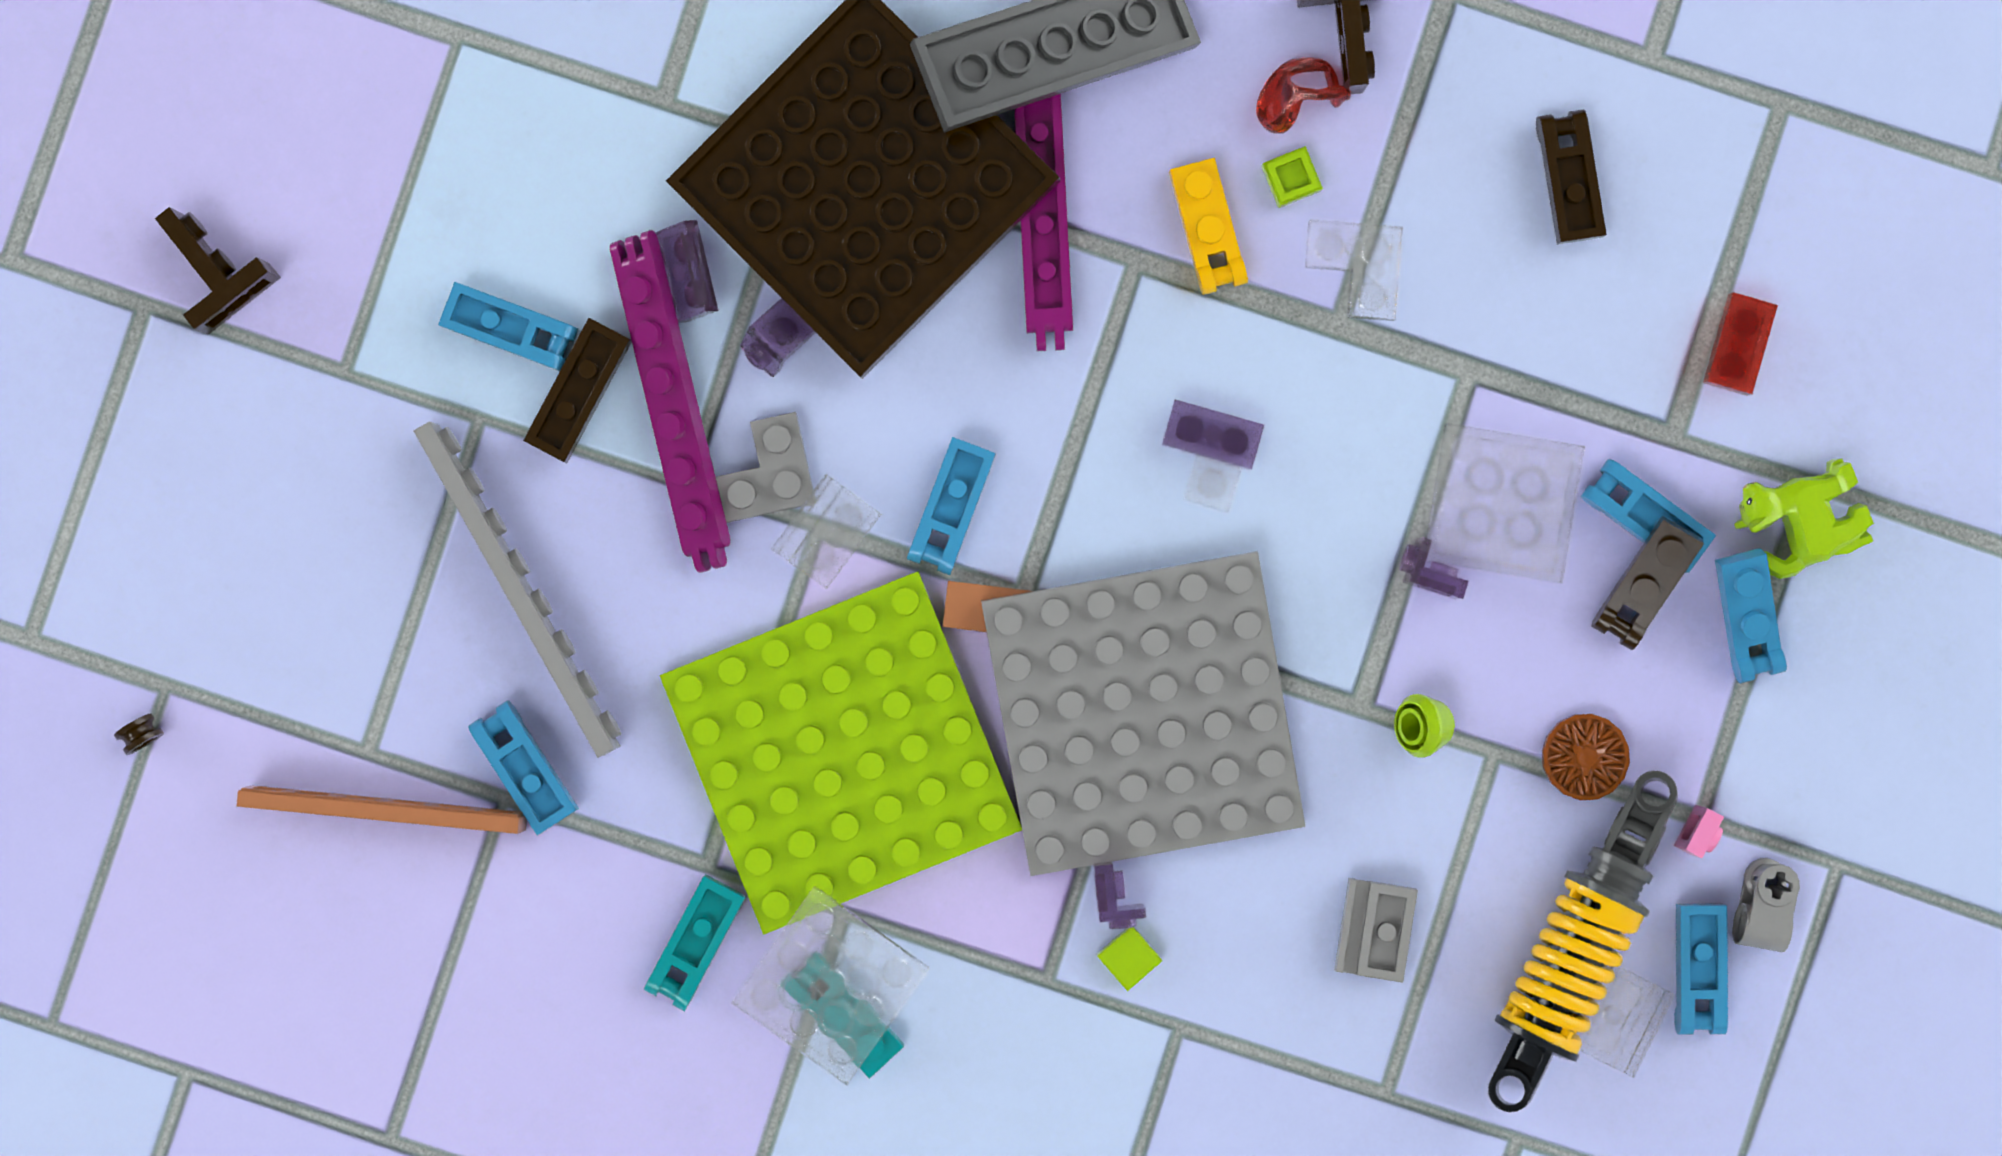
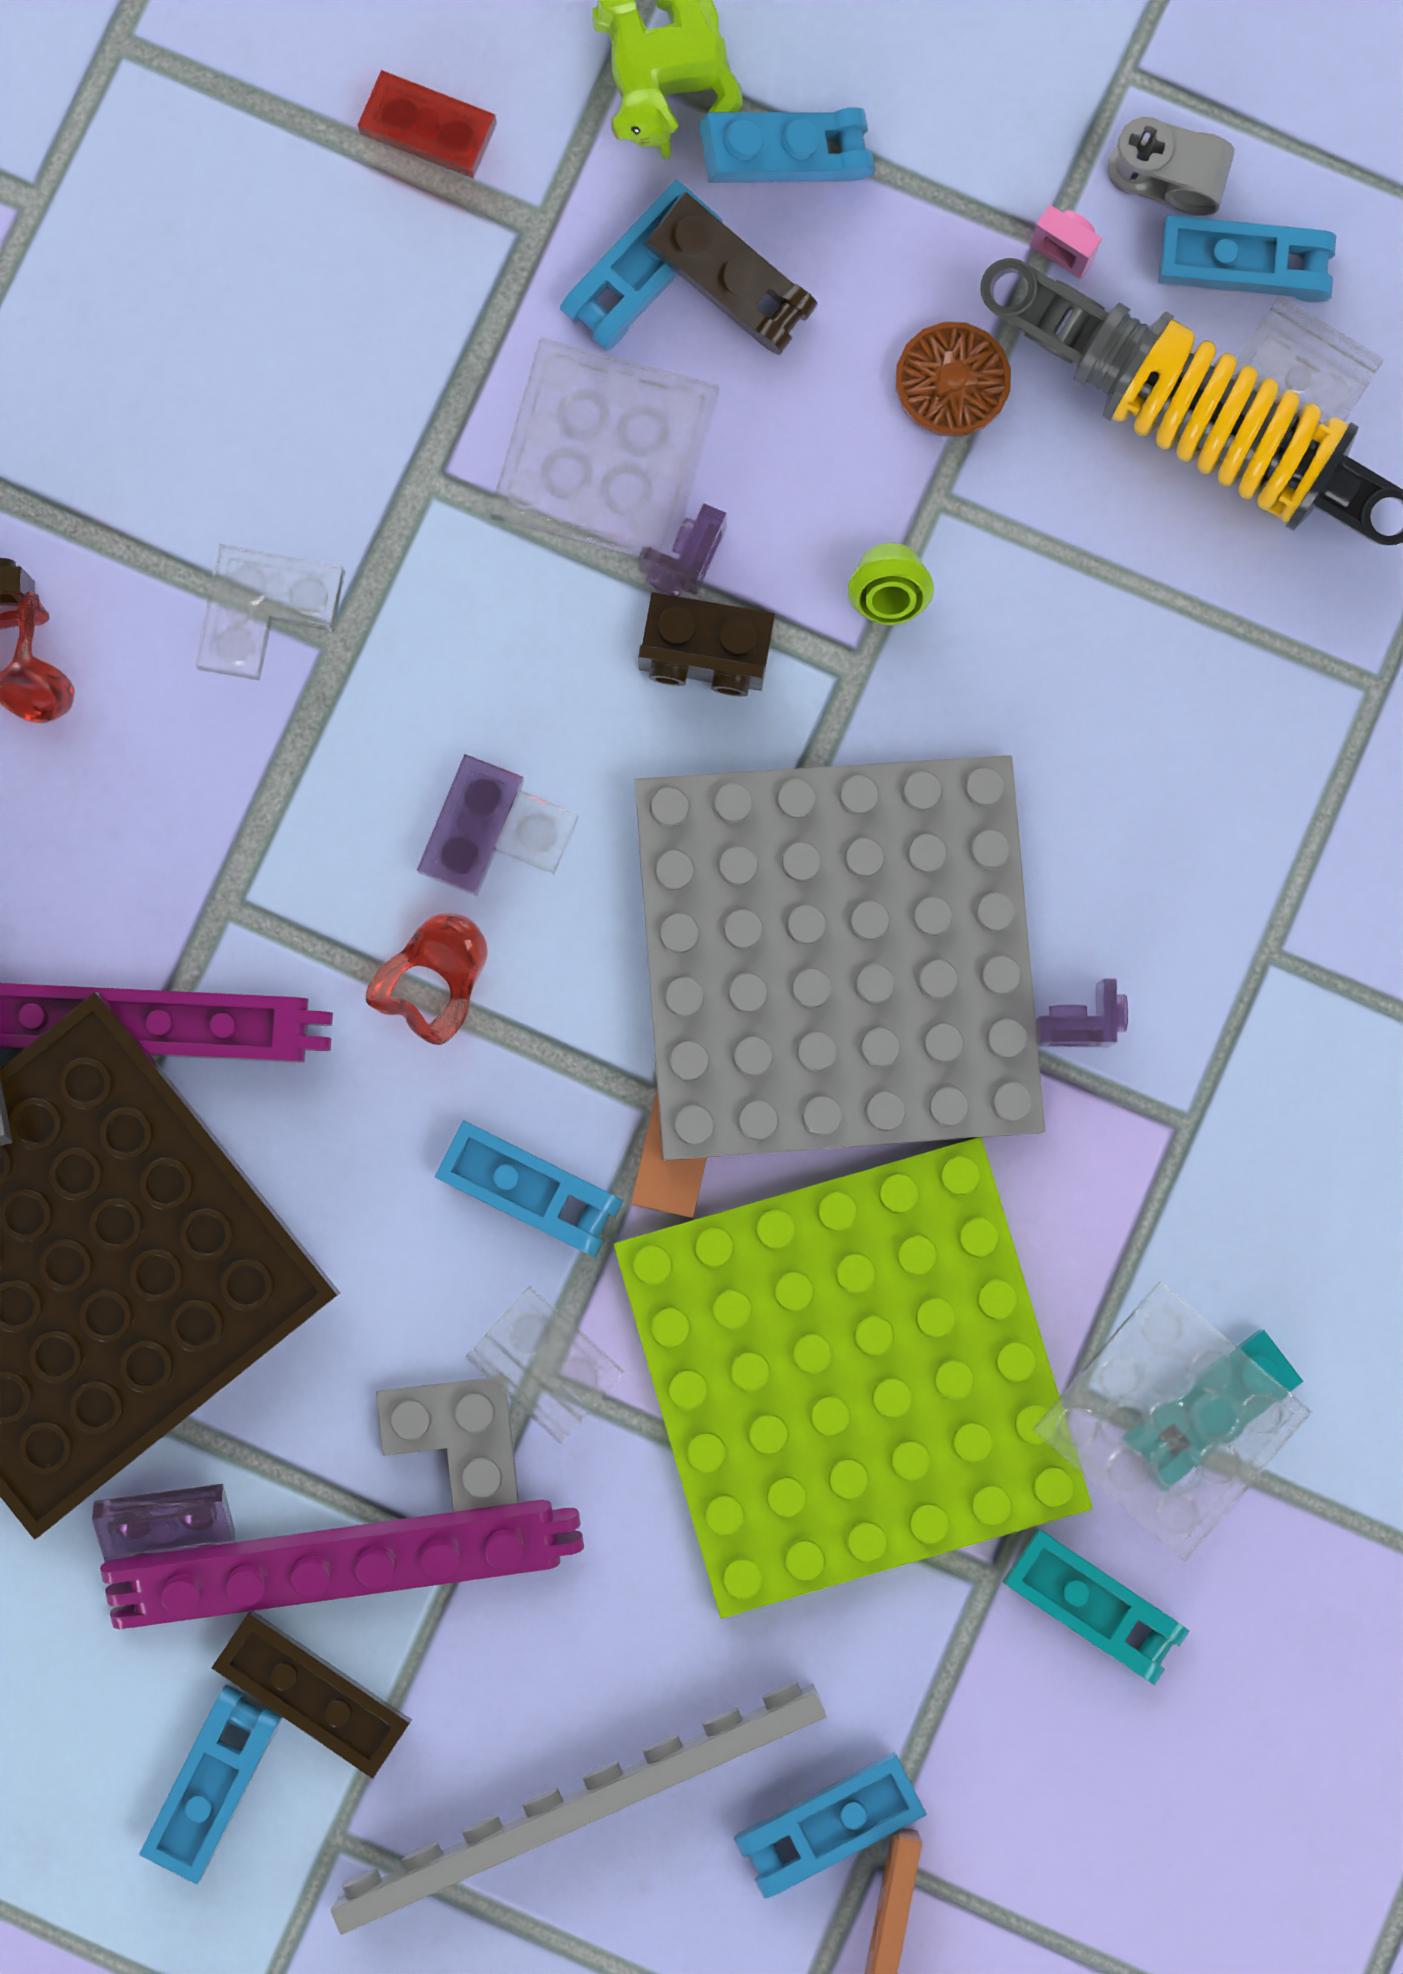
camera: 80 degrees left, 5 degrees down
clear purple bracket [740,298,816,377] -> none
lime tile [1096,924,1163,991] -> none
yellow plate [1169,157,1248,295] -> none
lime tile [1261,146,1323,209] -> none
light grey plate [1334,878,1418,983] -> none
dark brown plate [1536,109,1607,245] -> none
none -> clear red piece [365,913,488,1045]
none -> dark brown bracket [638,592,775,697]

